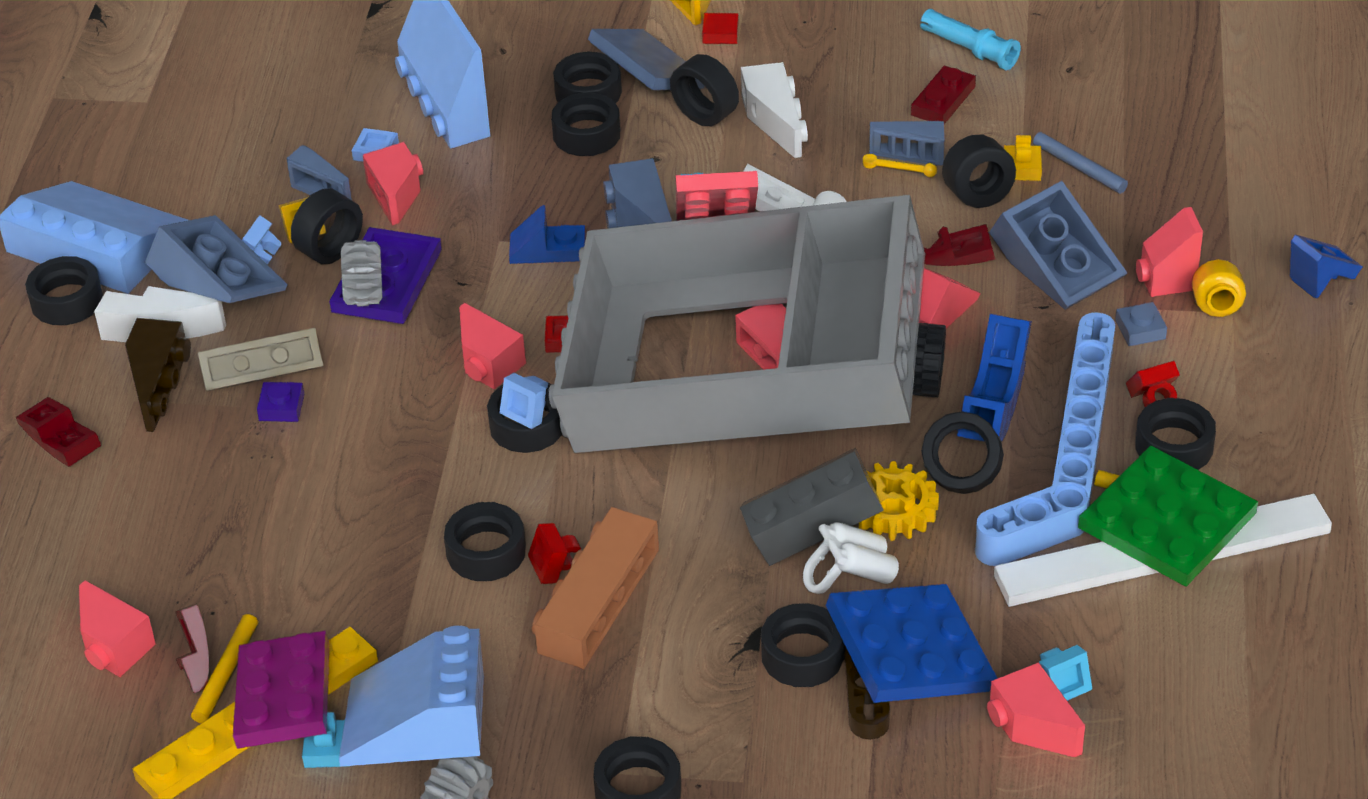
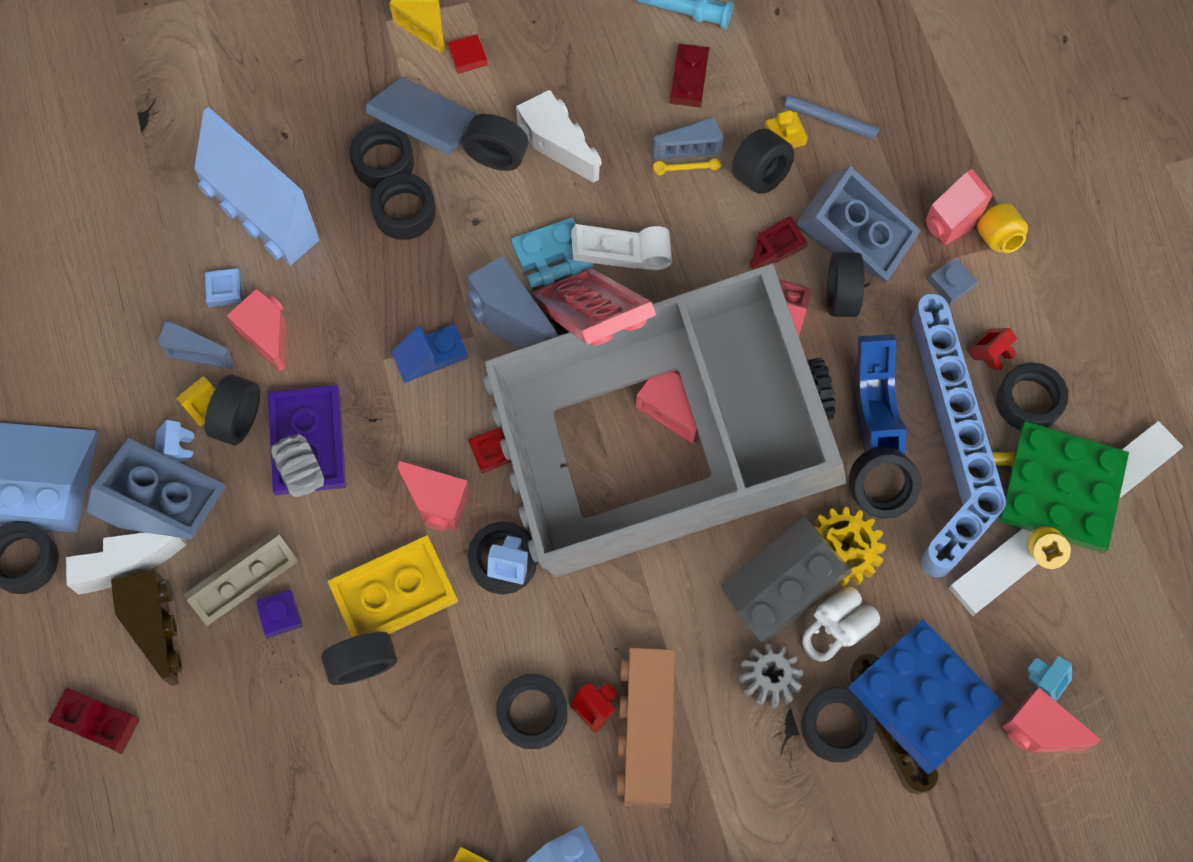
camera: 25 degrees left, 25 degrees up
blue slope [1290,234,1363,298] -> none
none -> black tyre [321,632,398,685]
none -> yellow plate [327,535,458,637]
none -> light grey gear [739,644,803,709]
none -> black tyre [827,252,865,317]
none -> yellow wheel [1027,526,1071,569]

